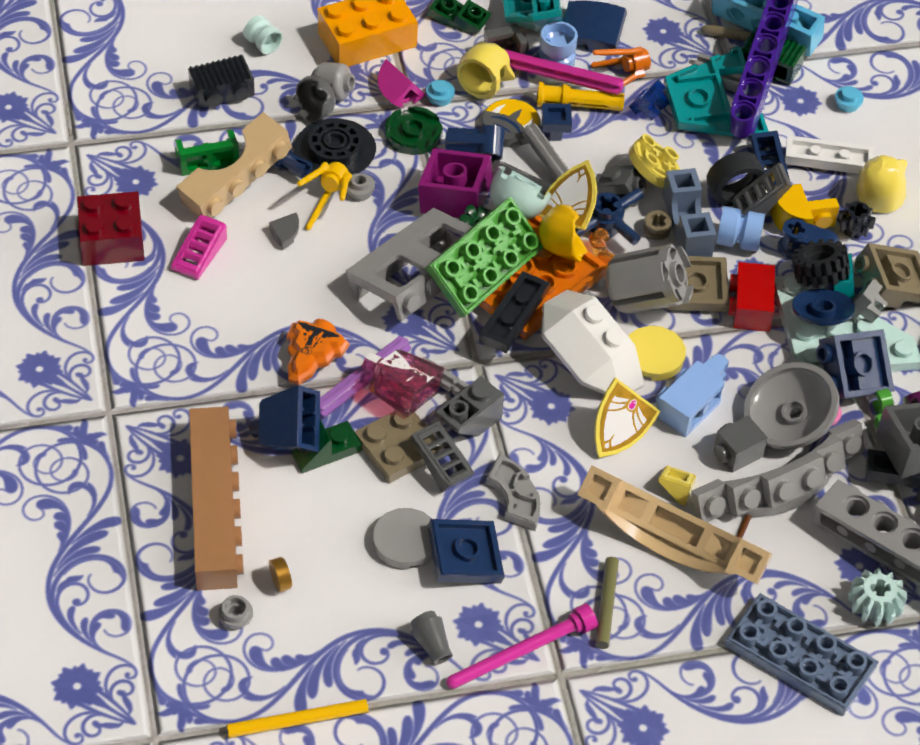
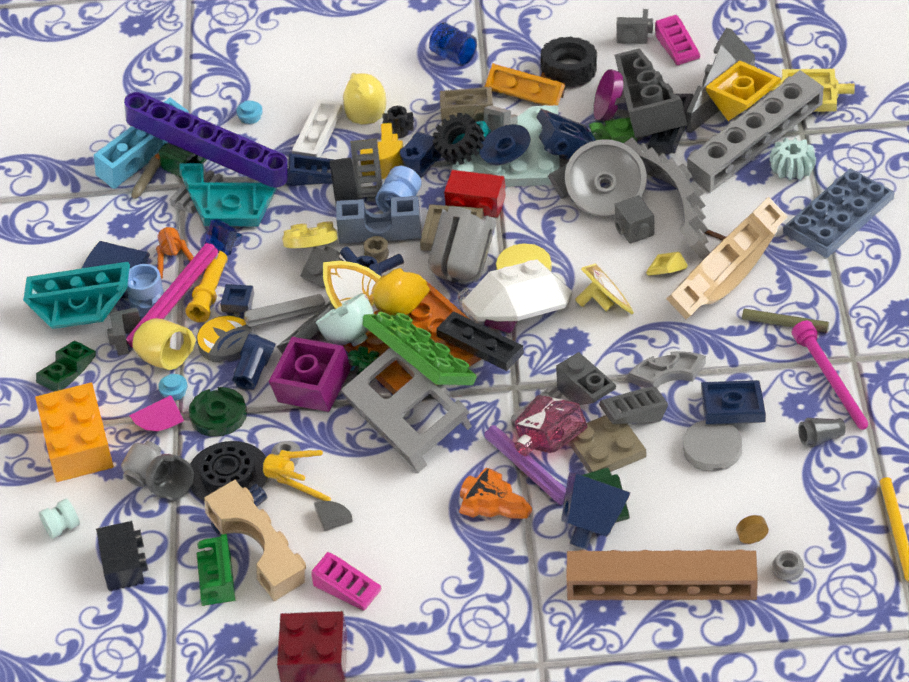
camera: 75 degrees left, 5 degrees down
light blue hinge [656,354,729,437] -> none

